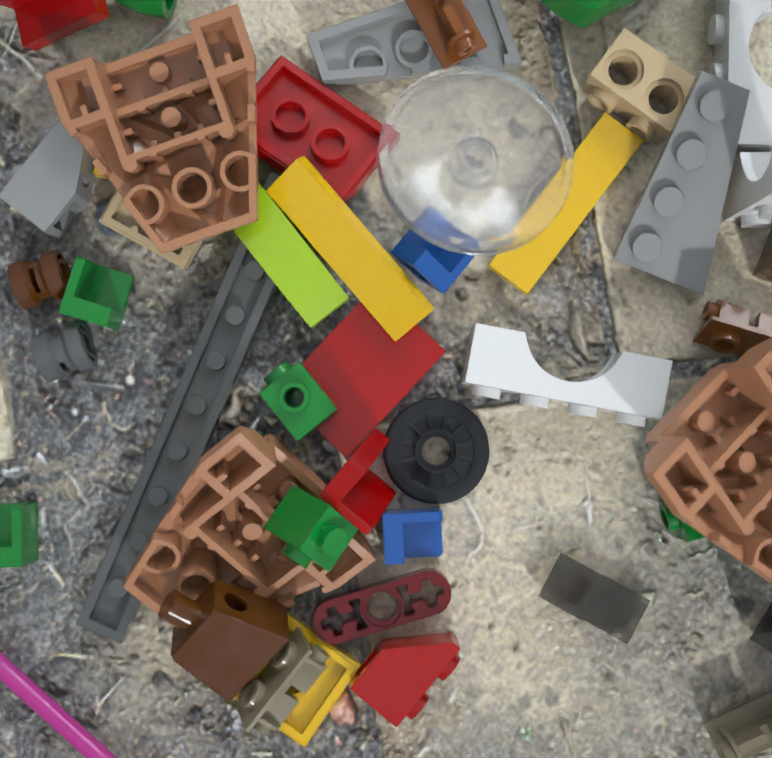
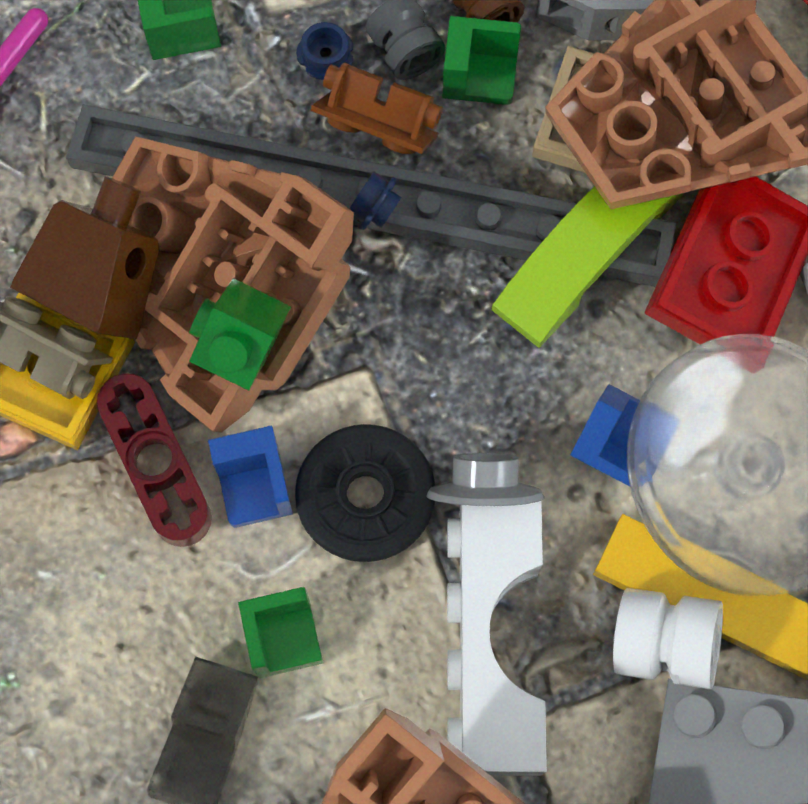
camera: 80 degrees right, 15 degrees down
green brick [259,361,339,441] -> none
yellow tile [266,156,435,342] -> none
red tile [302,302,446,458] -> none
red panel [319,428,396,535] -> none
red slope [350,632,461,728] -> none
none -> green panel [238,587,323,679]
none -> dark blue plate [296,22,354,80]
none -> dark orange hinge [310,63,443,154]
none -> dark blue plate [349,171,402,230]
none -> light grey piece [426,453,545,506]
none -> white wheel [613,588,723,690]

